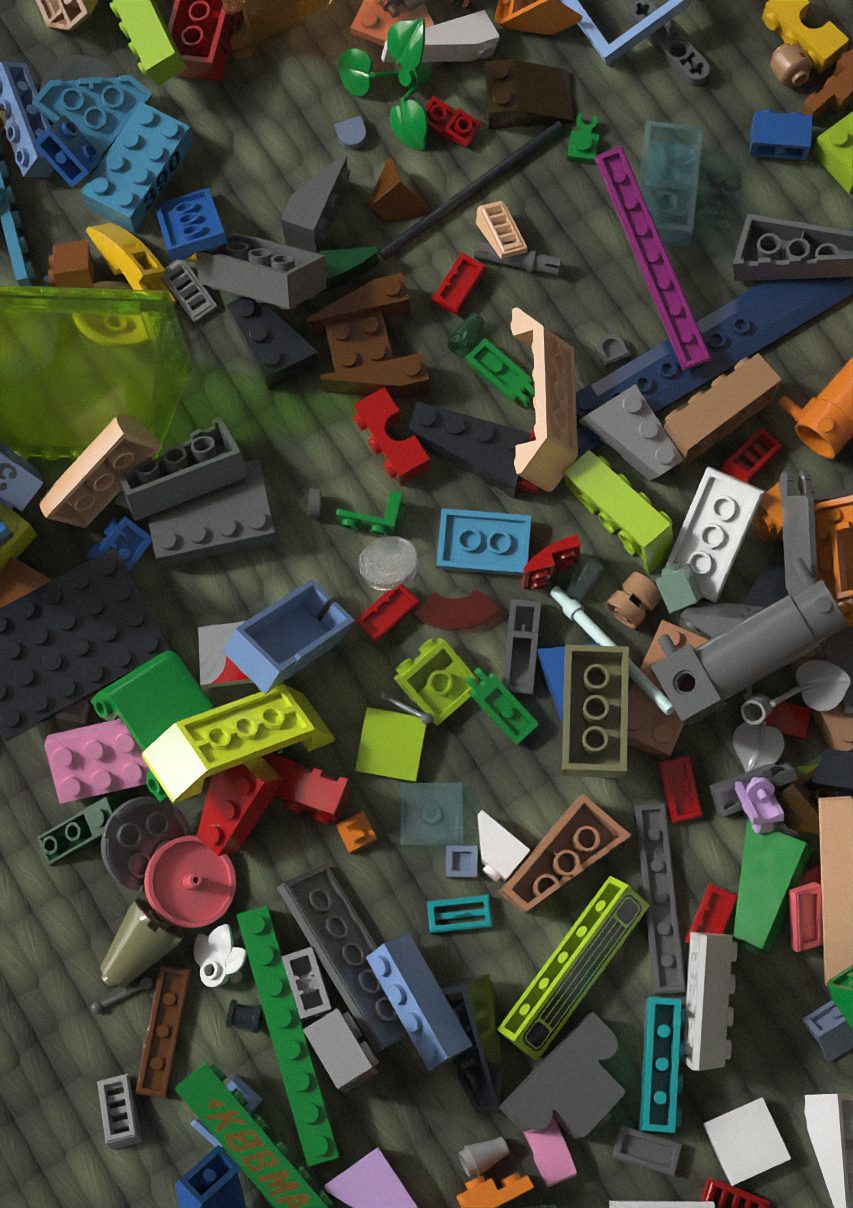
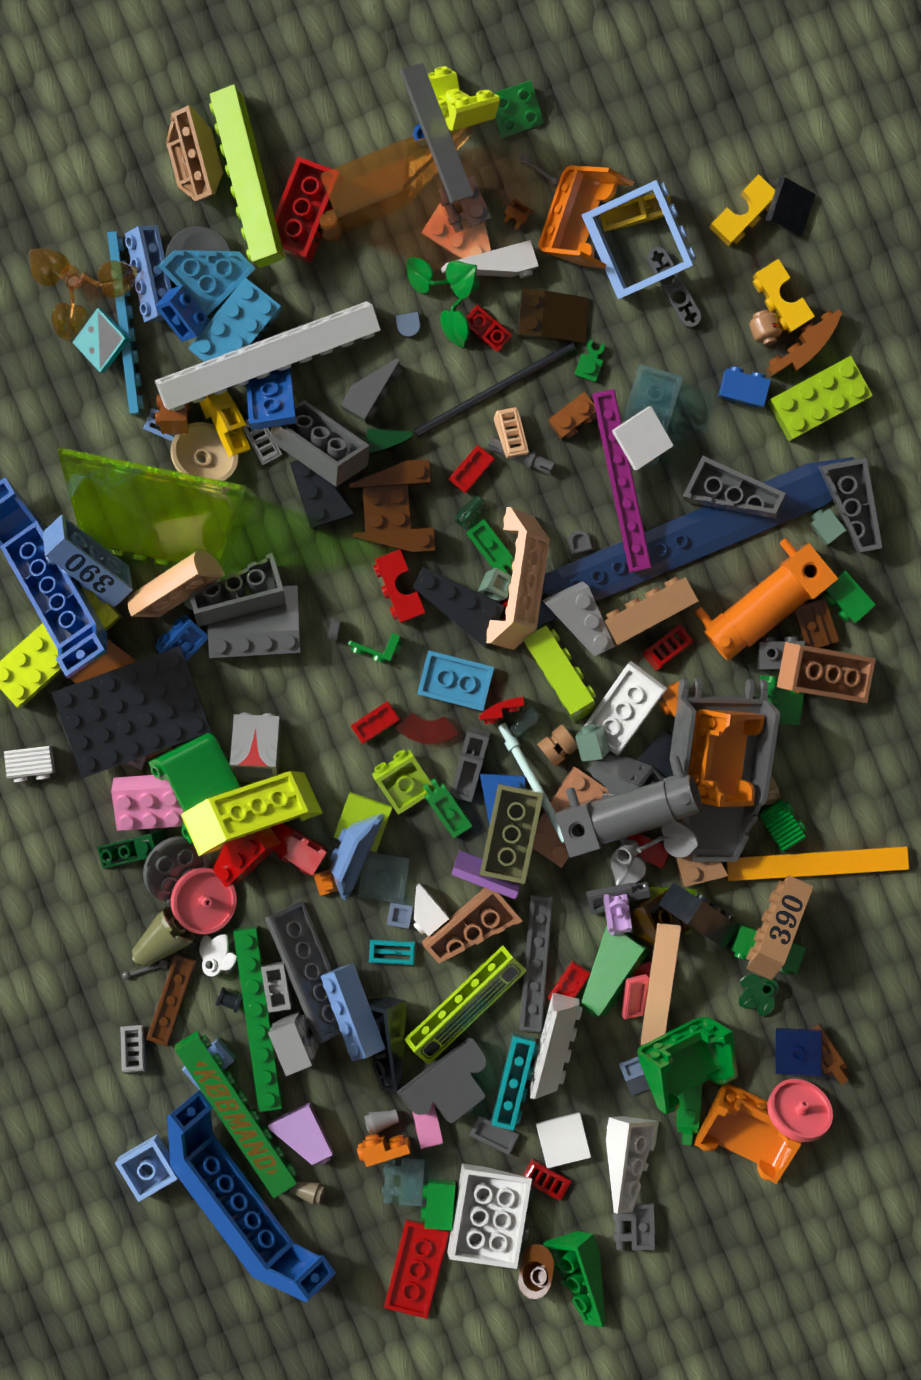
camera: 10 degrees right, 15 degrees up
medium blue piece [222,579,355,694] -> none
clear tile [358,536,419,591] -> none
reddish brown slope [366,158,433,223] -> none
dark grey hinge [379,692,433,725] -> none
red plate [658,755,703,823] -> none
none -> white brick [155,301,380,411]
none -> medium blue wedge [330,813,385,900]
none -> medium lavender tile [451,850,520,899]
none -> sand green brick [478,568,512,602]
none -> dark orange brick [547,392,597,440]
none -> white tile [612,406,673,470]

